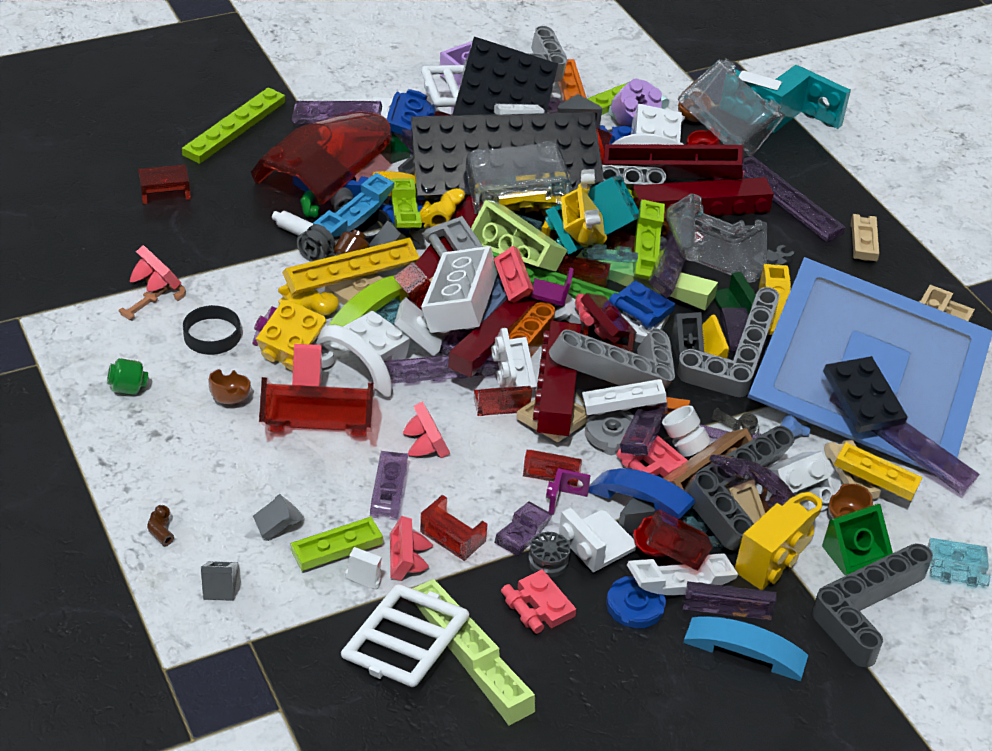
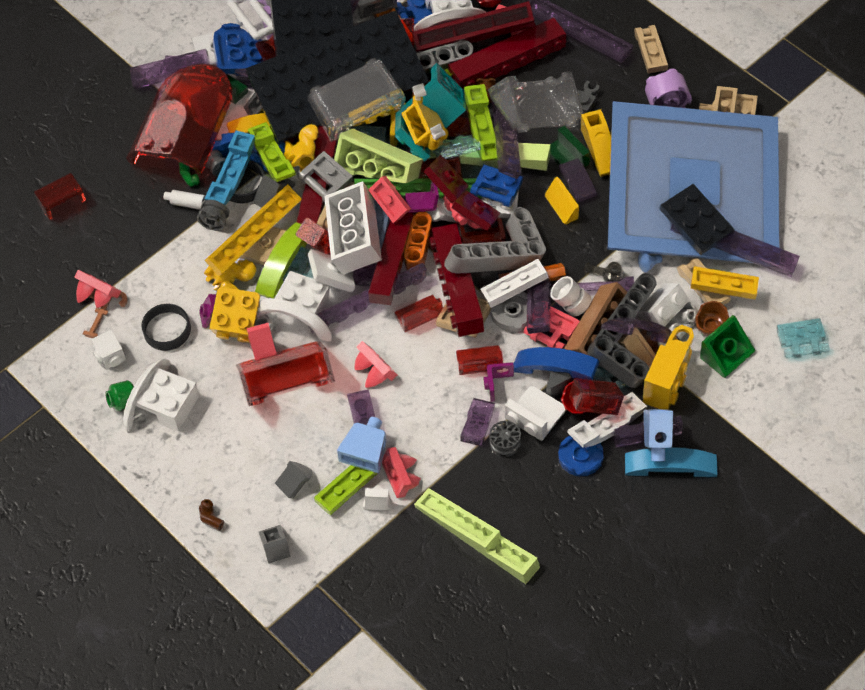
camera: 10 degrees left, 15 degrees up
lime plate [182,88,285,164] -> none
dark orange hair [208,369,251,405] -> none
reddish brown head [334,229,370,255] -> none
white bar [341,584,469,687] -> none
clear red panel [420,495,488,561] -> none
white bracket [491,328,537,394] -> none
white plate [494,104,545,115] -> none
coral plate [501,569,577,634] -> none
dark grey slope [670,312,704,363] -> none
light grey beam [677,287,779,397] -> none
dark grey beam [812,543,933,668] -> none
none -> white brick [91,330,126,370]
none -> white piece [123,358,200,433]
none -> light blue torso [337,417,386,474]
none -> dark red plate [424,155,469,203]
none -> light blue torso [644,409,673,461]
none -> lavender brick [645,69,692,108]

